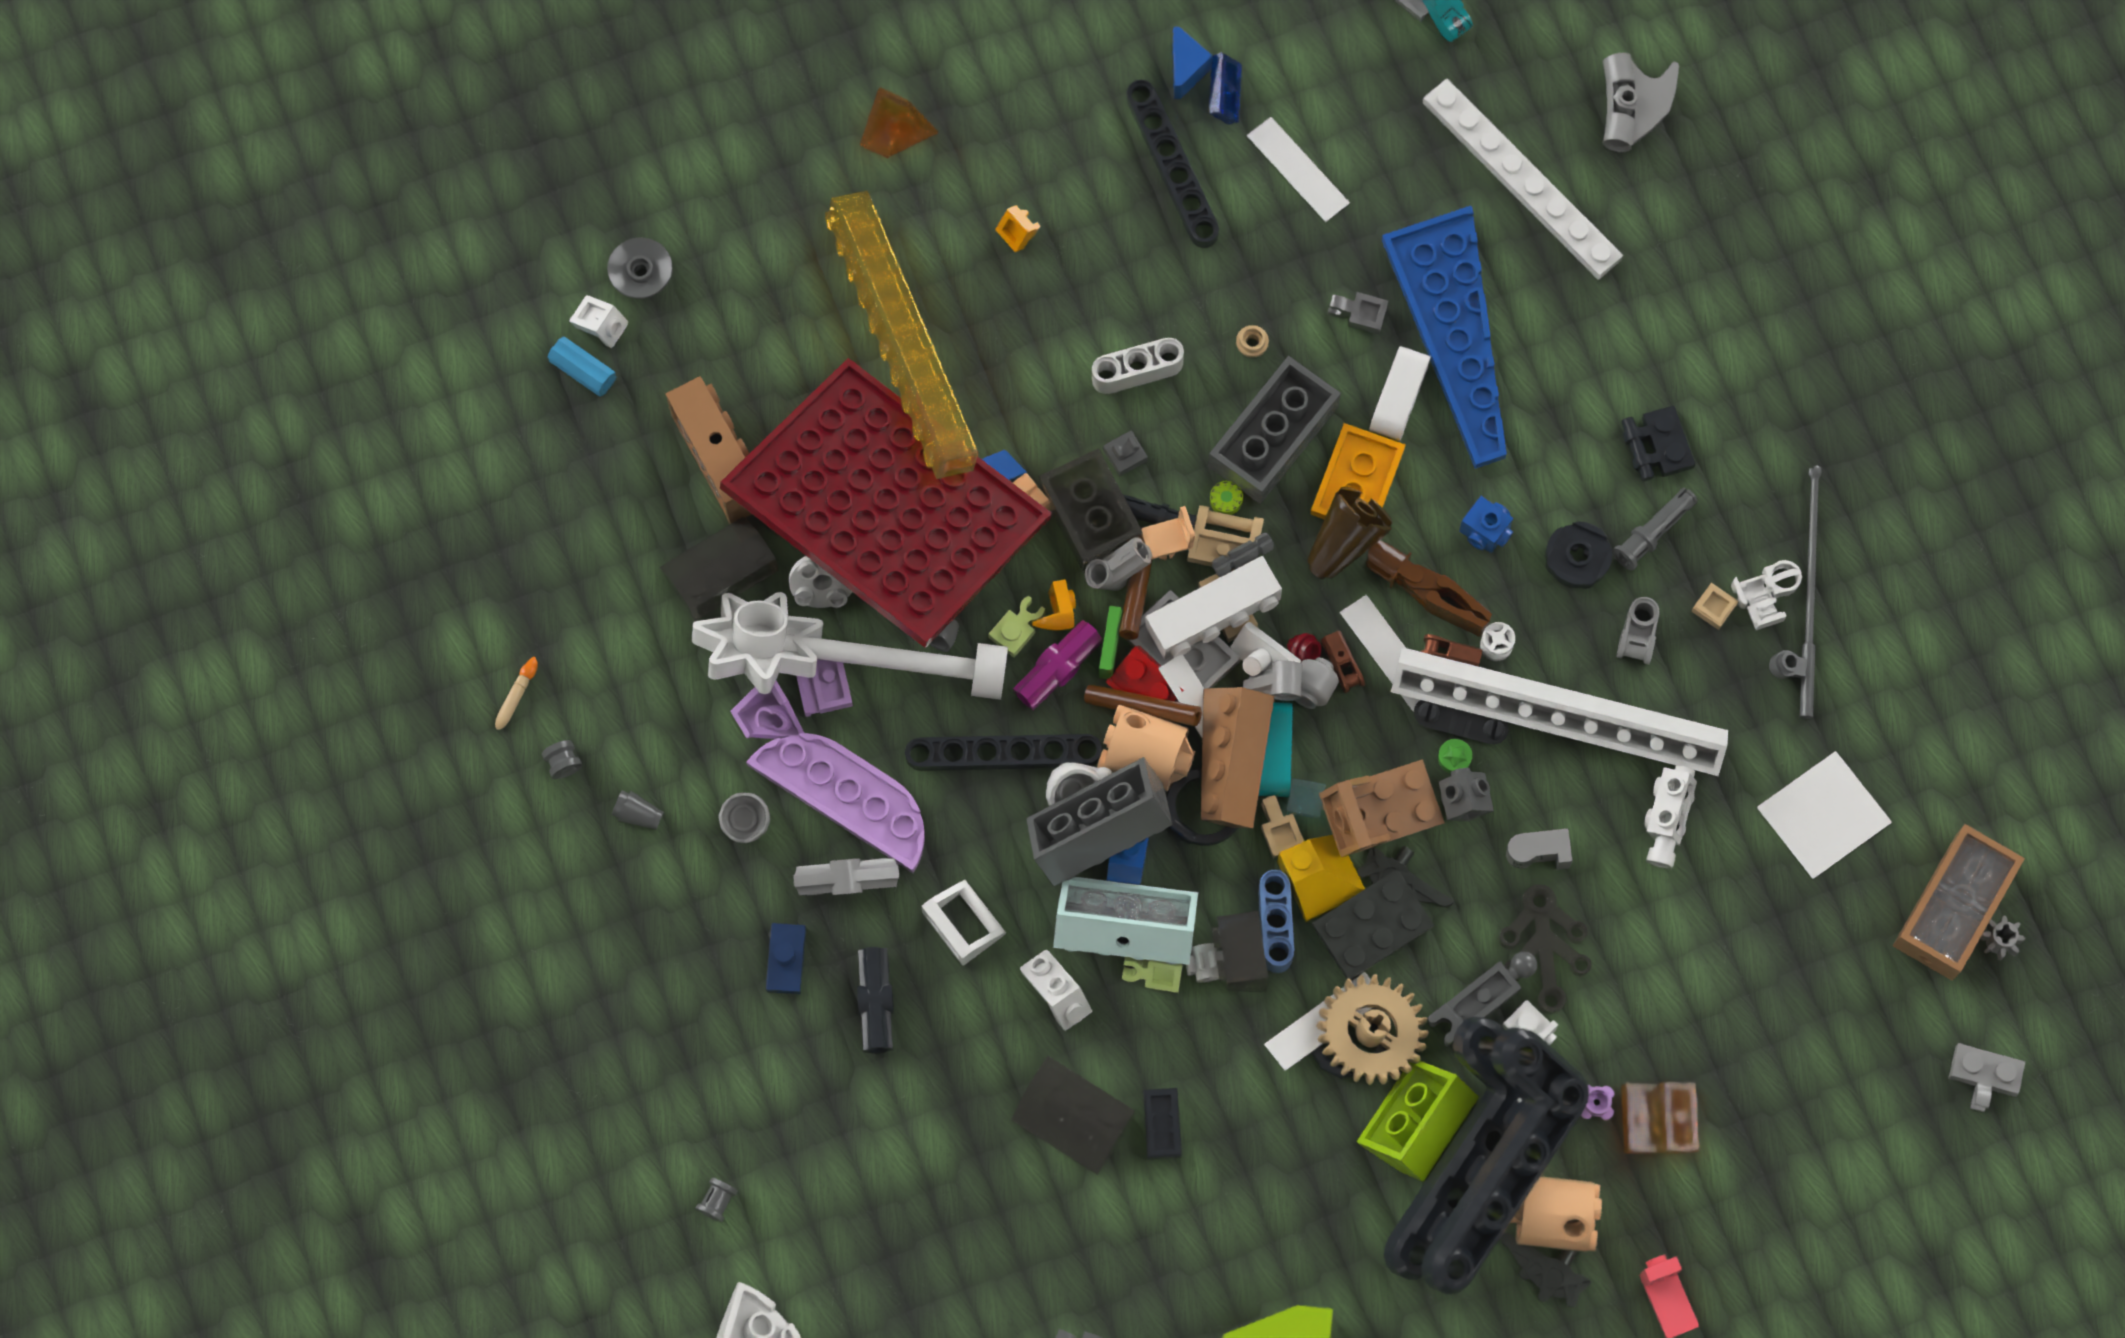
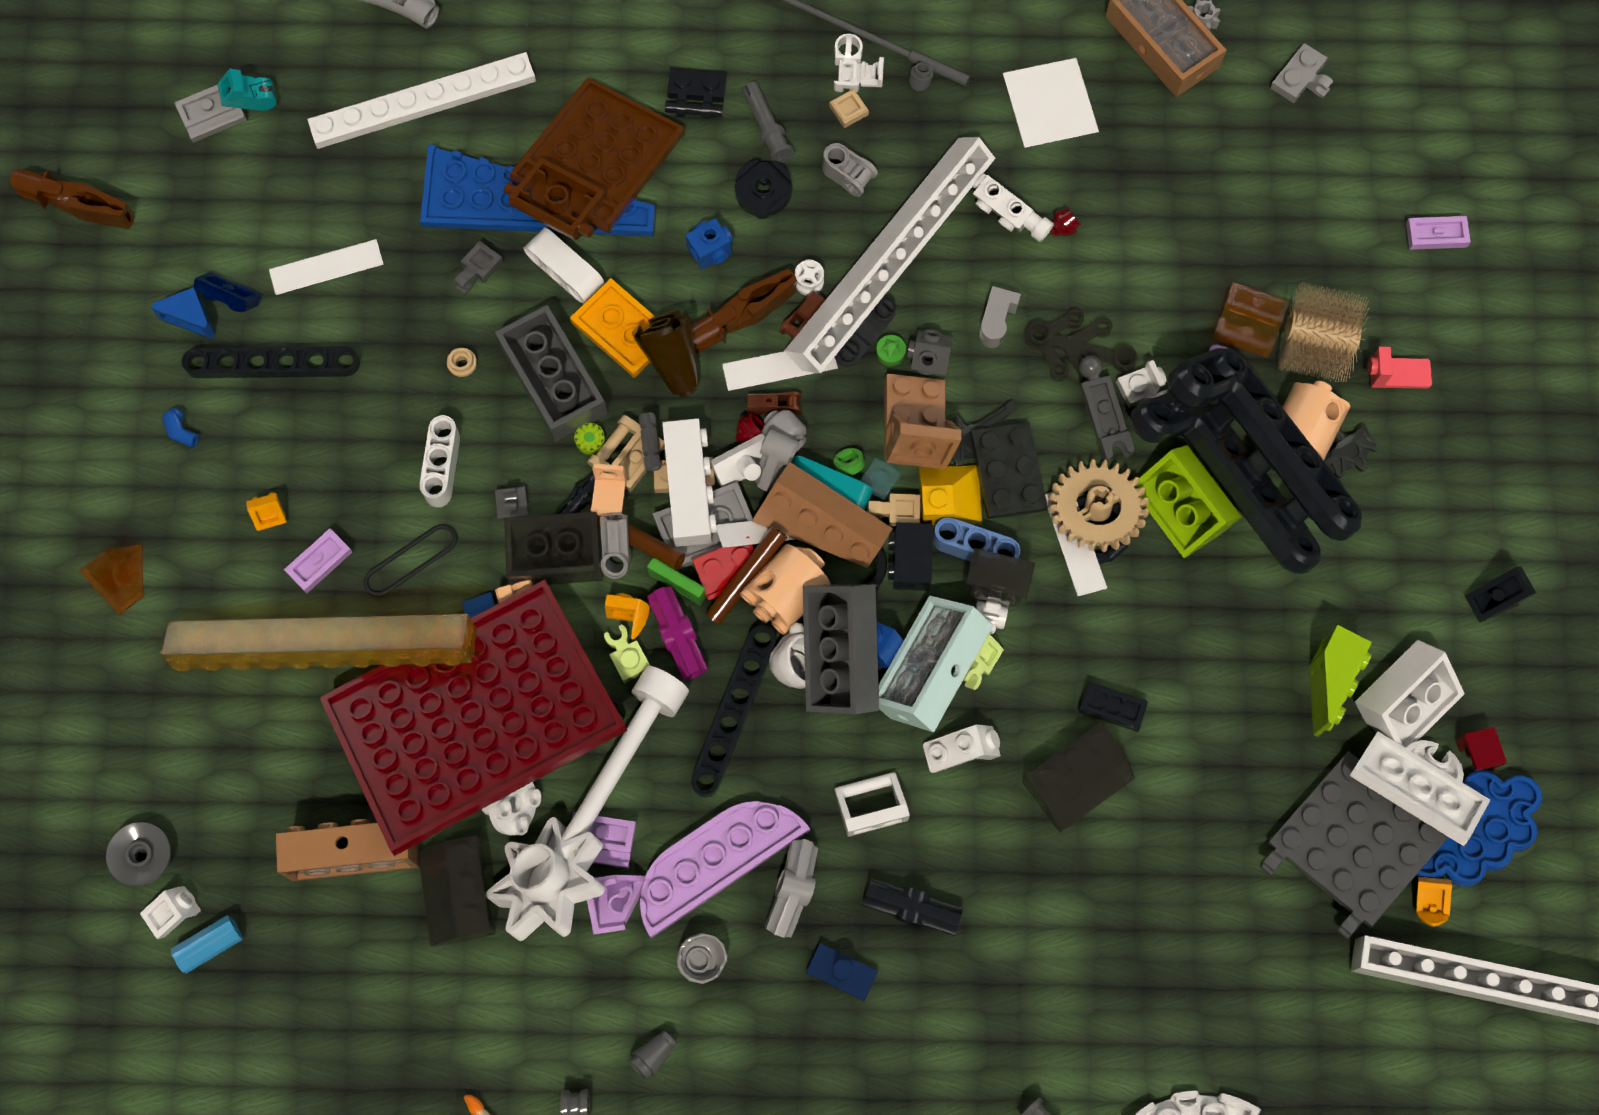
camera: 70 degrees left, 0 degrees up
none -> blue arm [162,408,199,448]
none -> lavender plate [284,528,352,593]
none -> black piece [364,524,457,597]
none -> reddish brown plate [504,77,684,240]
none -> bright green tile [834,448,865,476]
none -> black brick [887,522,933,591]
none -> dark red plate [1050,207,1081,236]
none -> tan piece [1278,282,1369,384]
none -> lavender plate [1406,216,1471,250]

